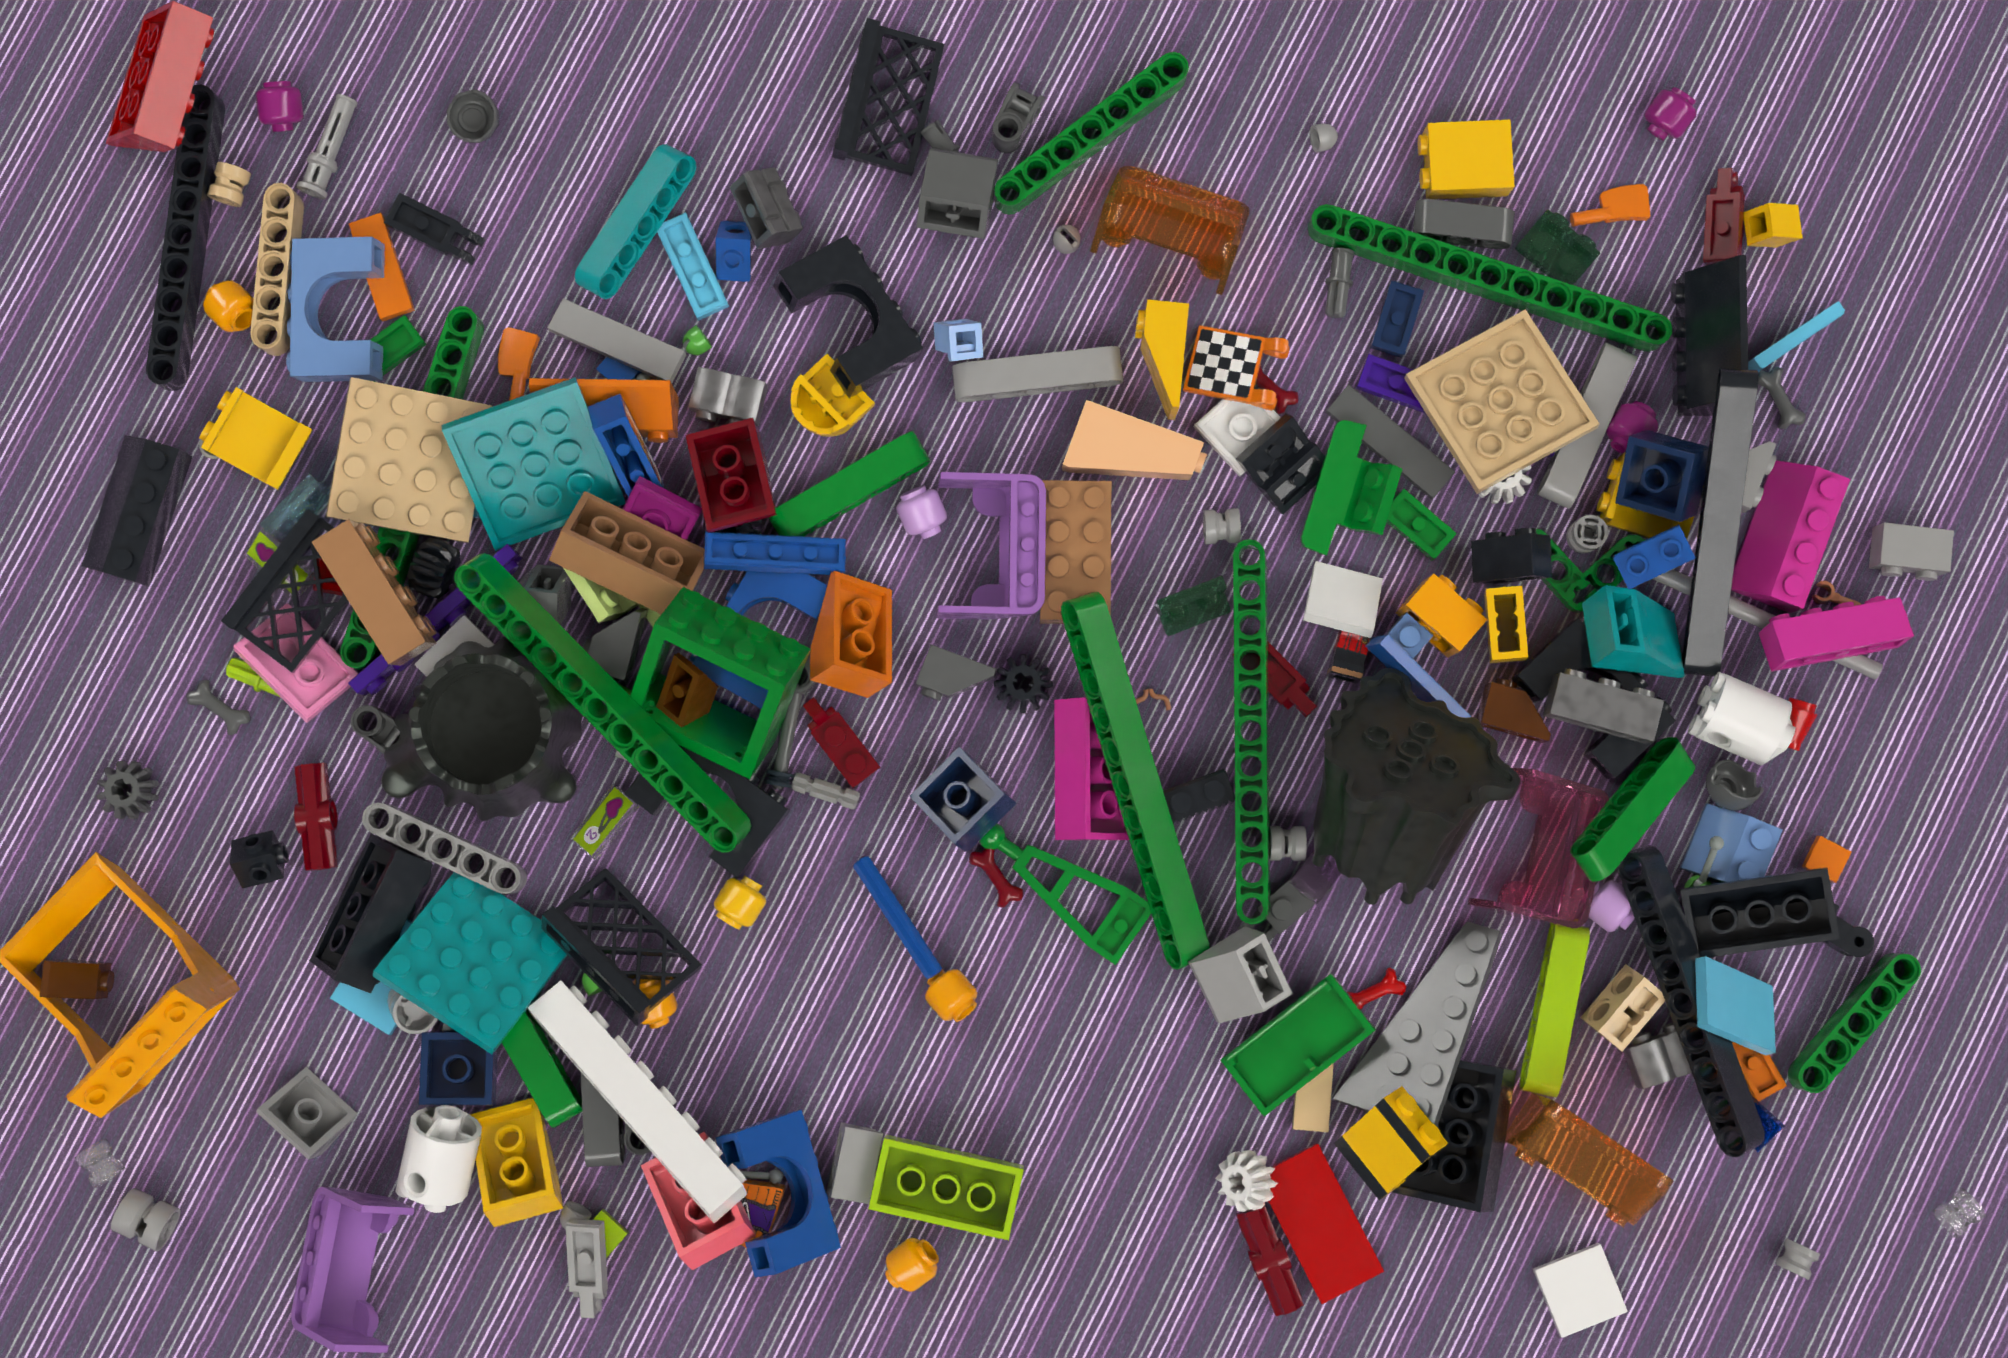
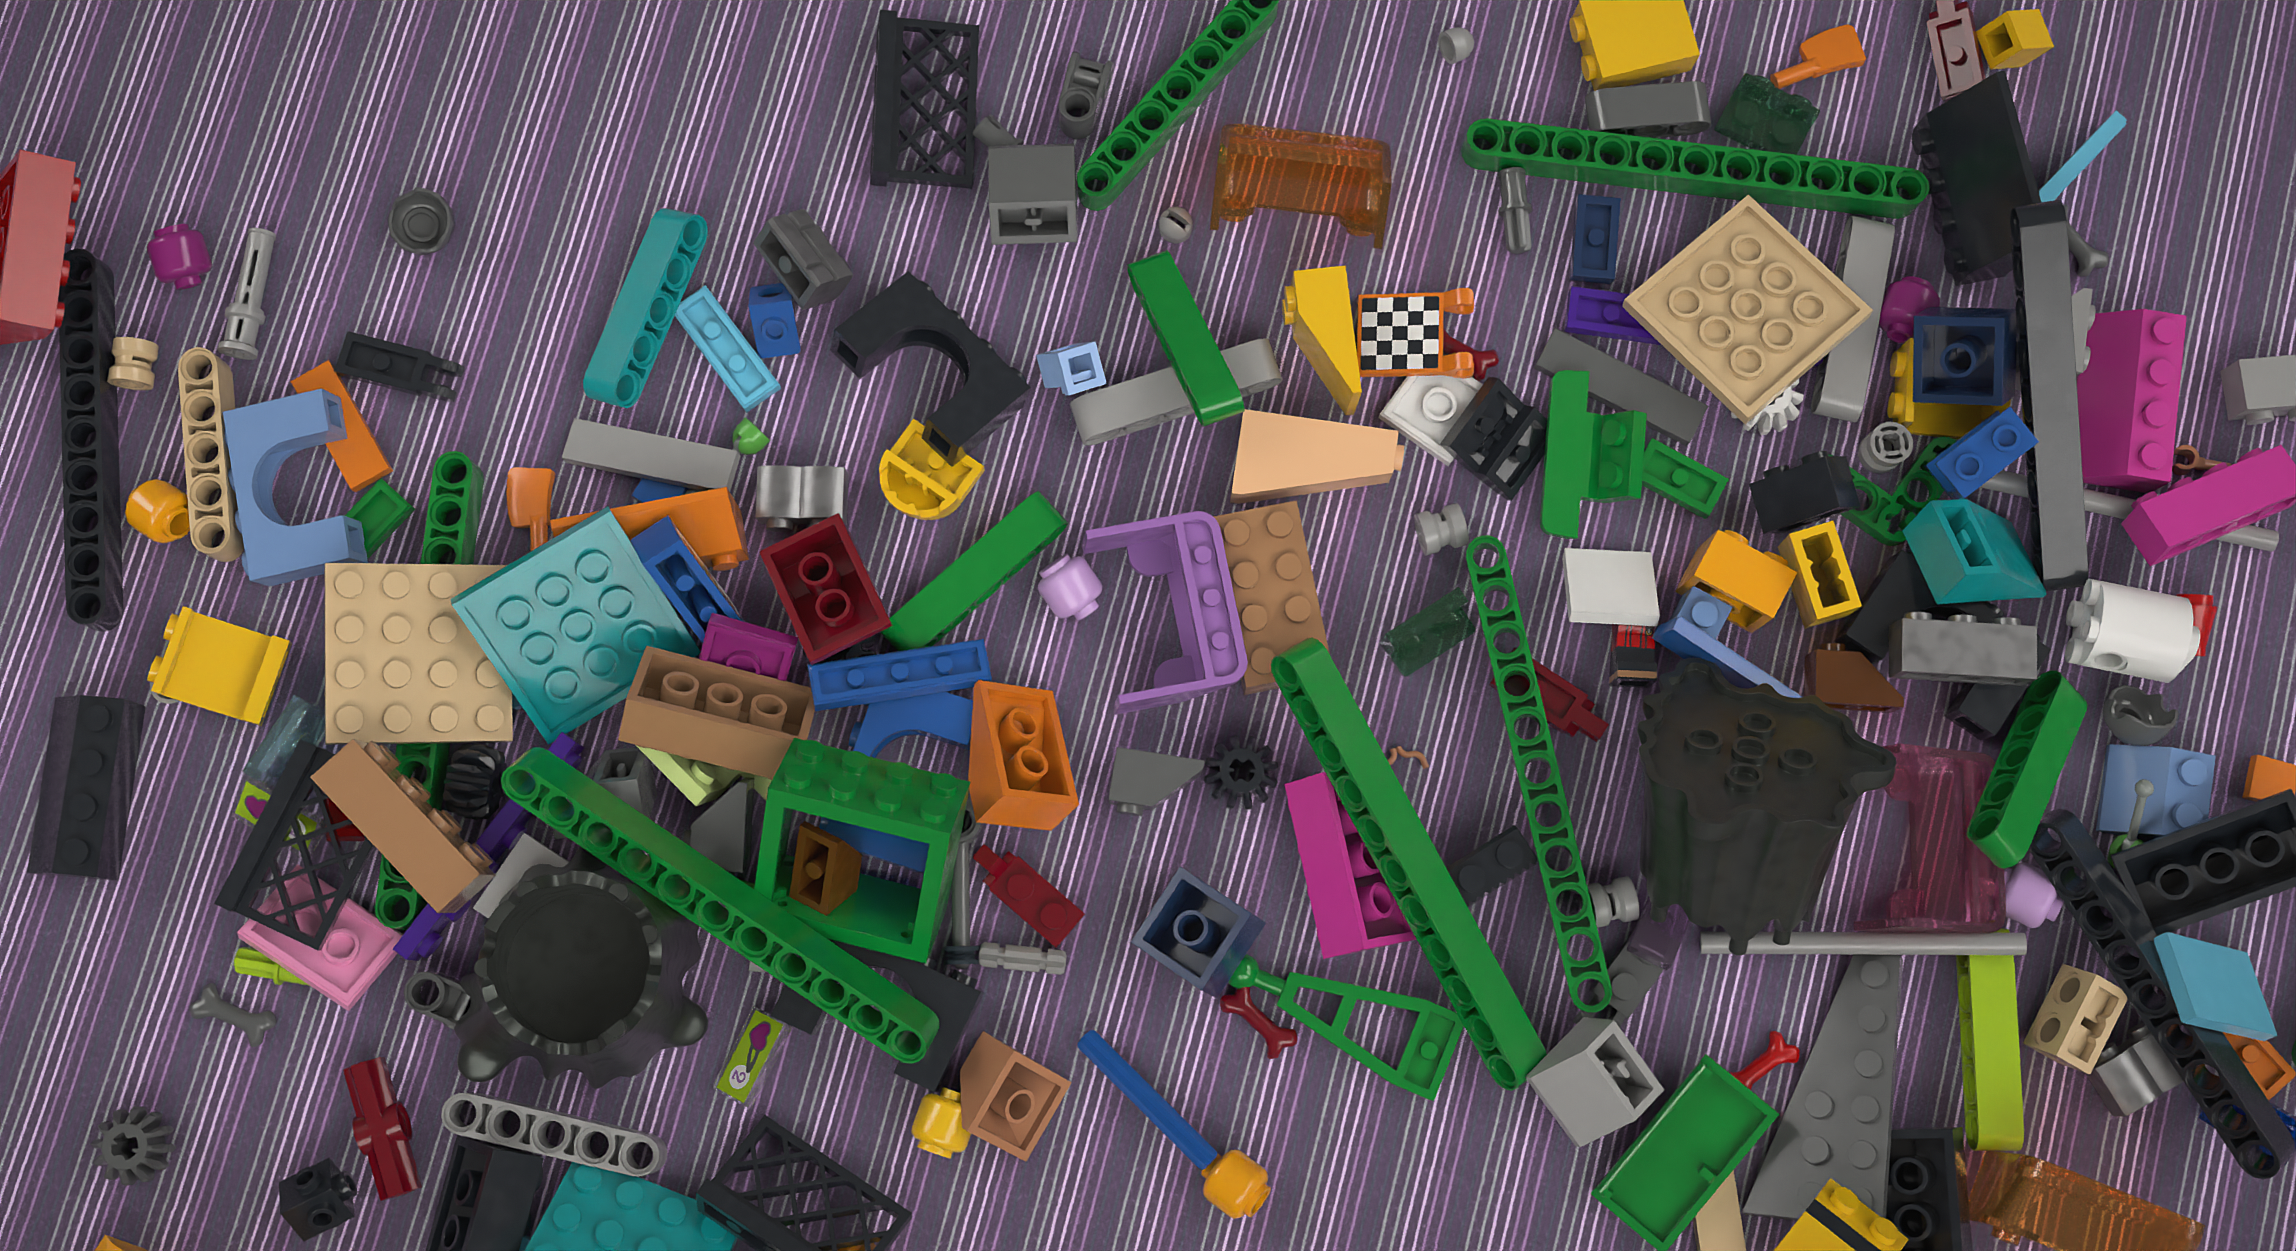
camera: 15 degrees left, 5 degrees down
none -> nougat slope [960,1031,1072,1162]
none -> green beam [1127,250,1245,427]
none -> light grey piece [1700,931,2027,955]

